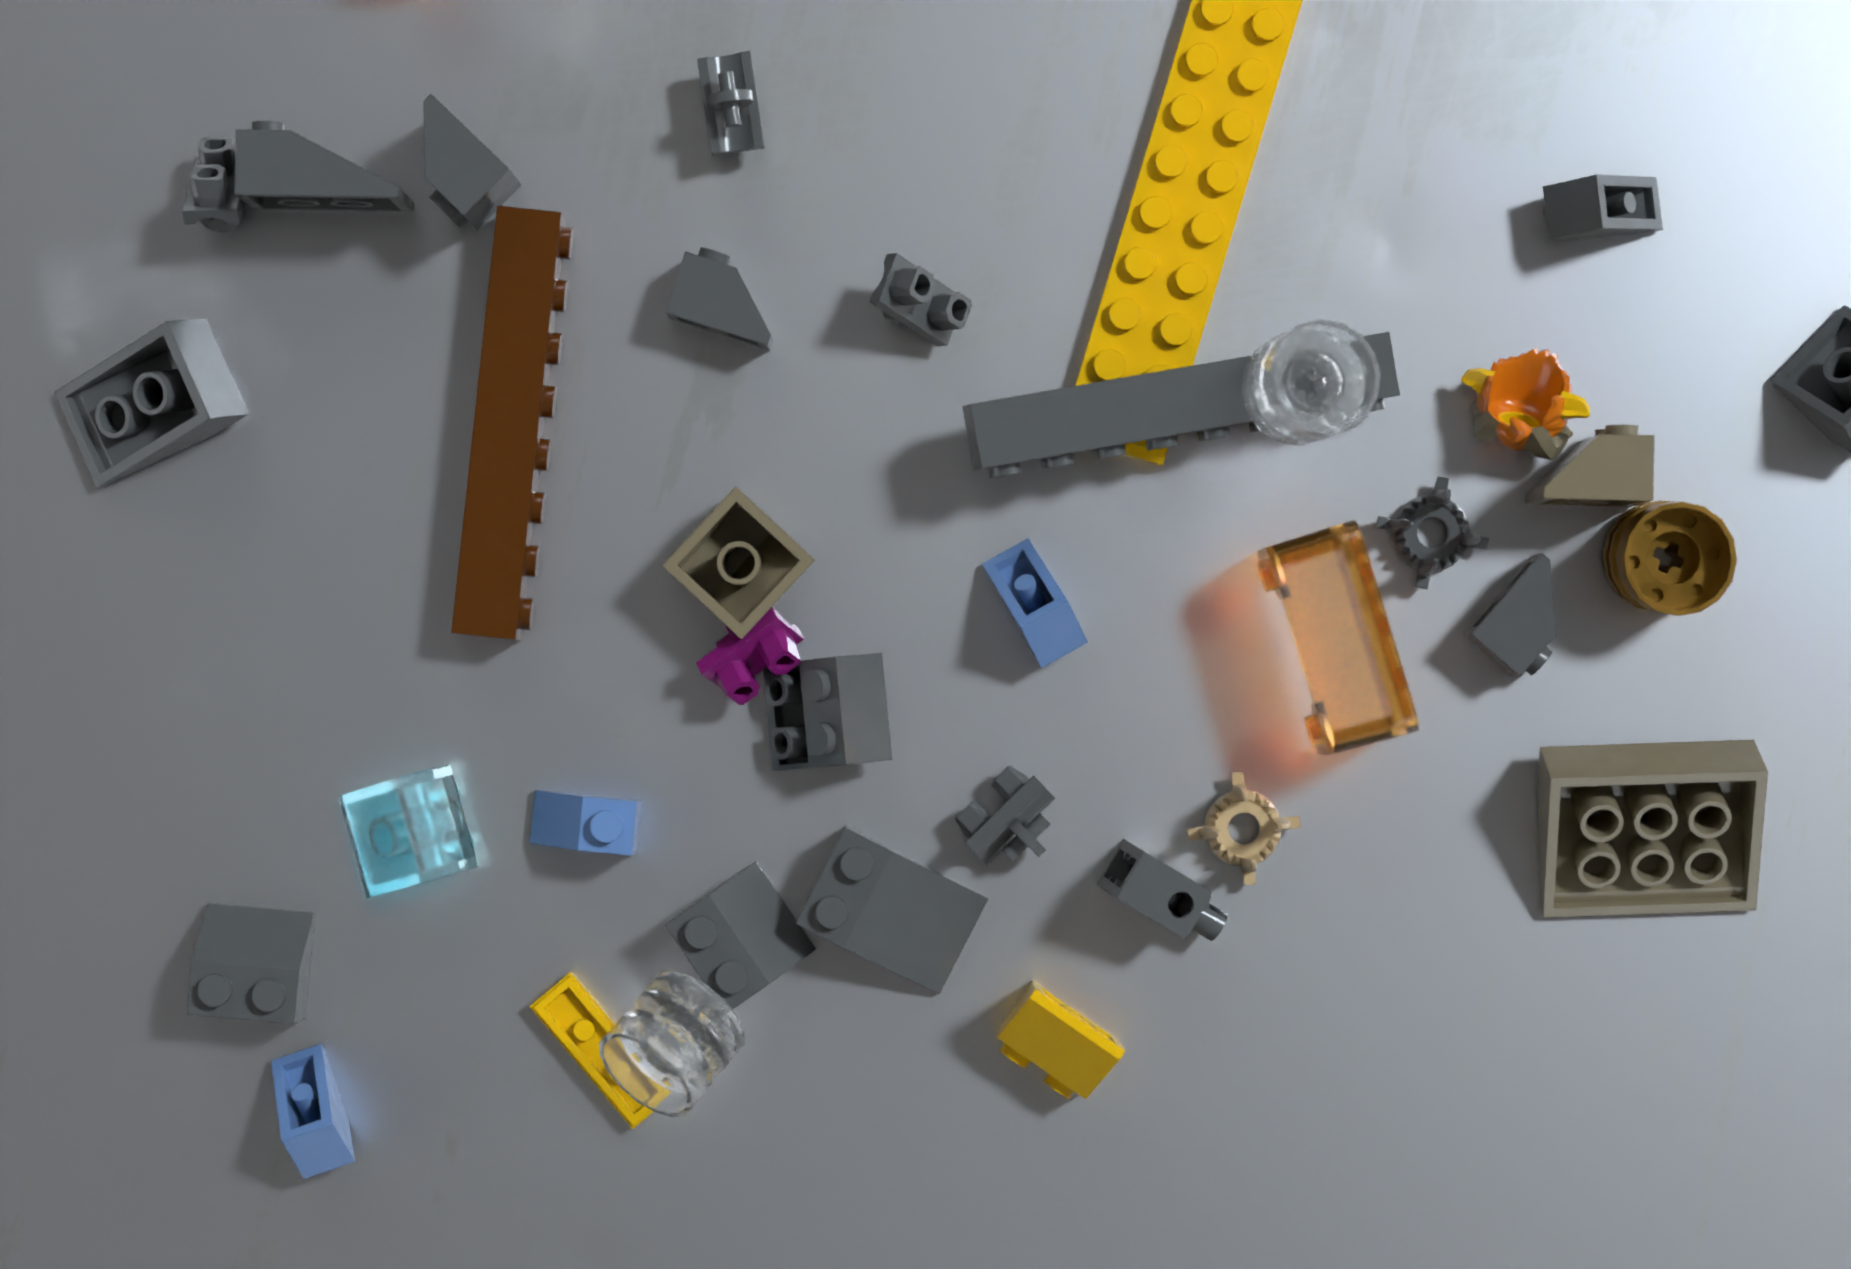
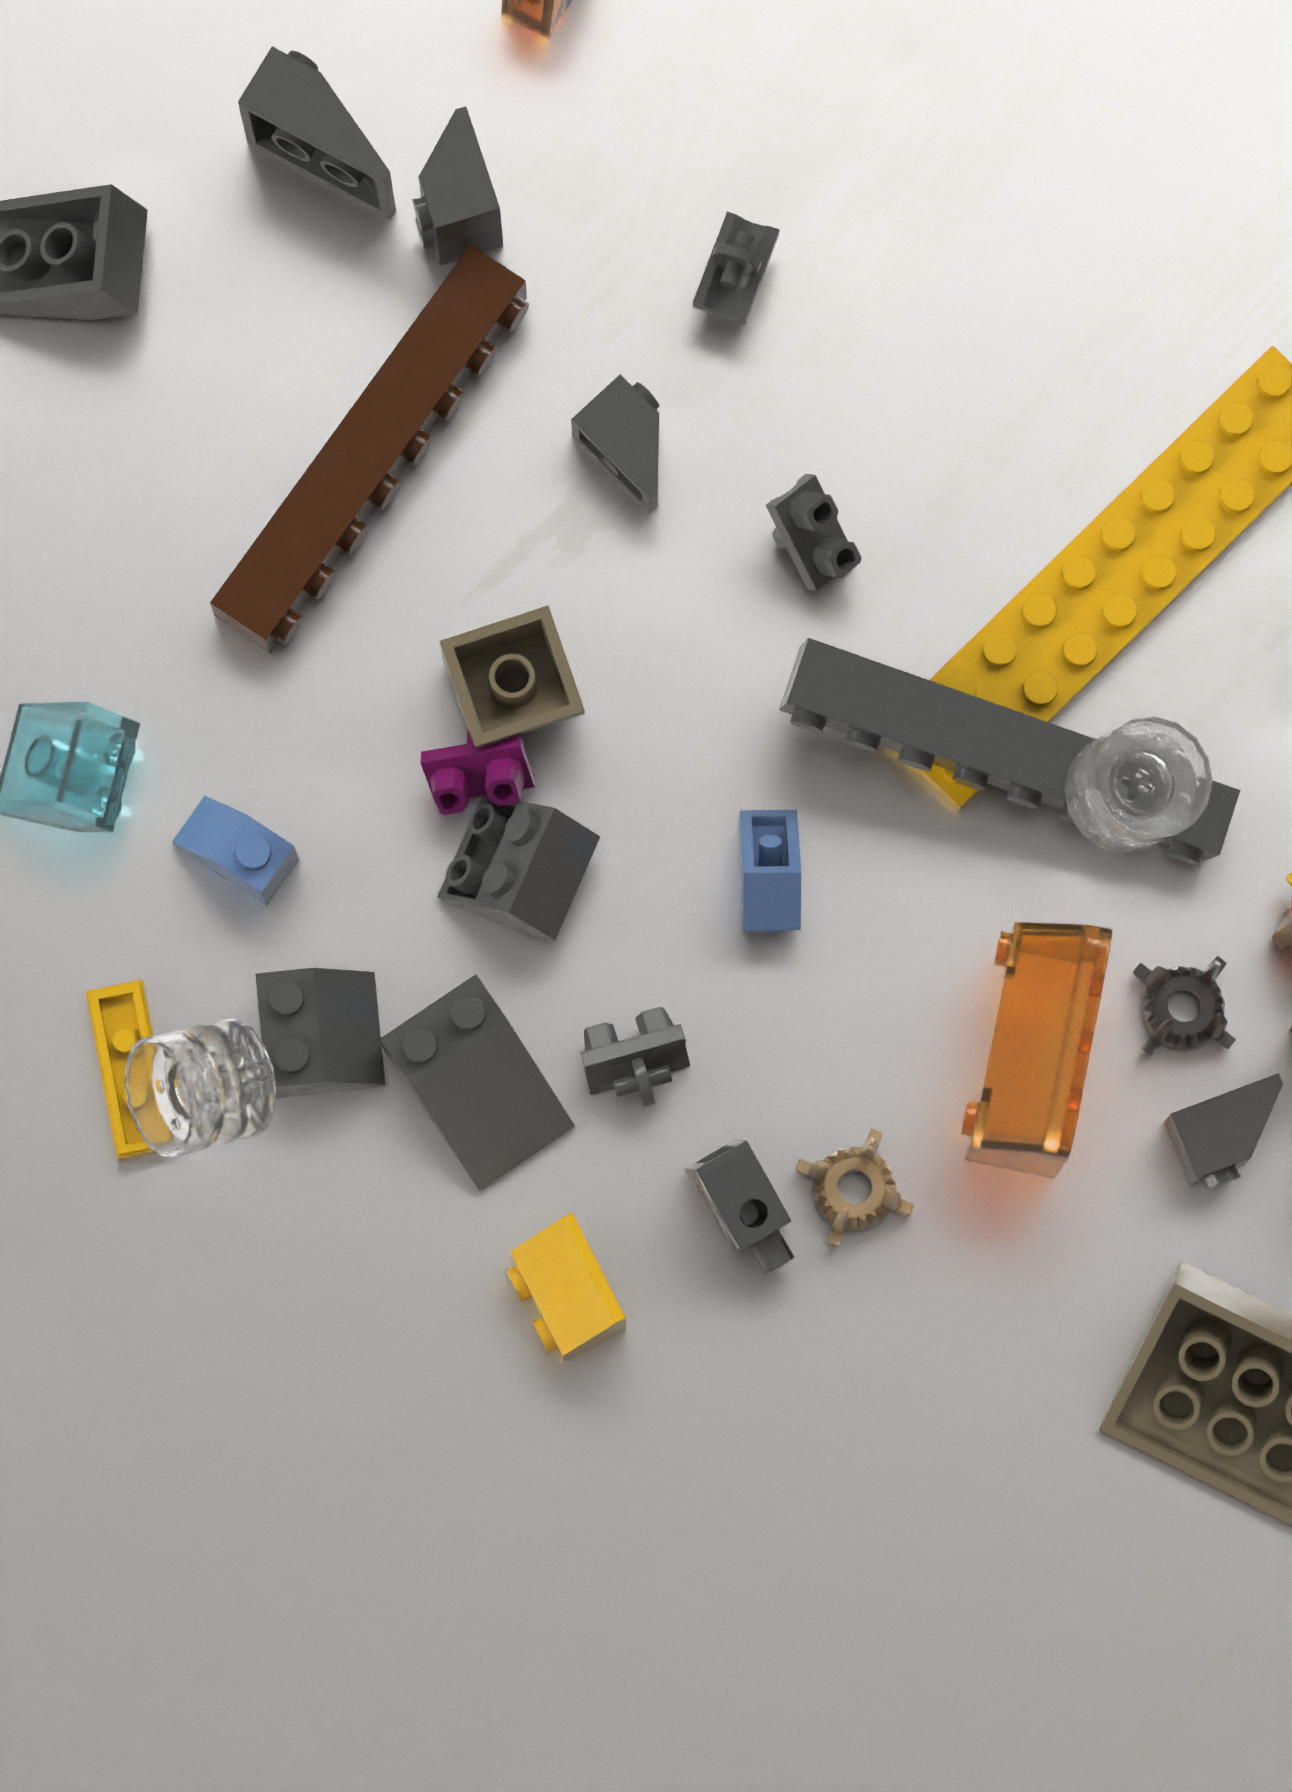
camera: 30 degrees right, 10 degrees down
dark grey hips [182,137,244,233] -> none

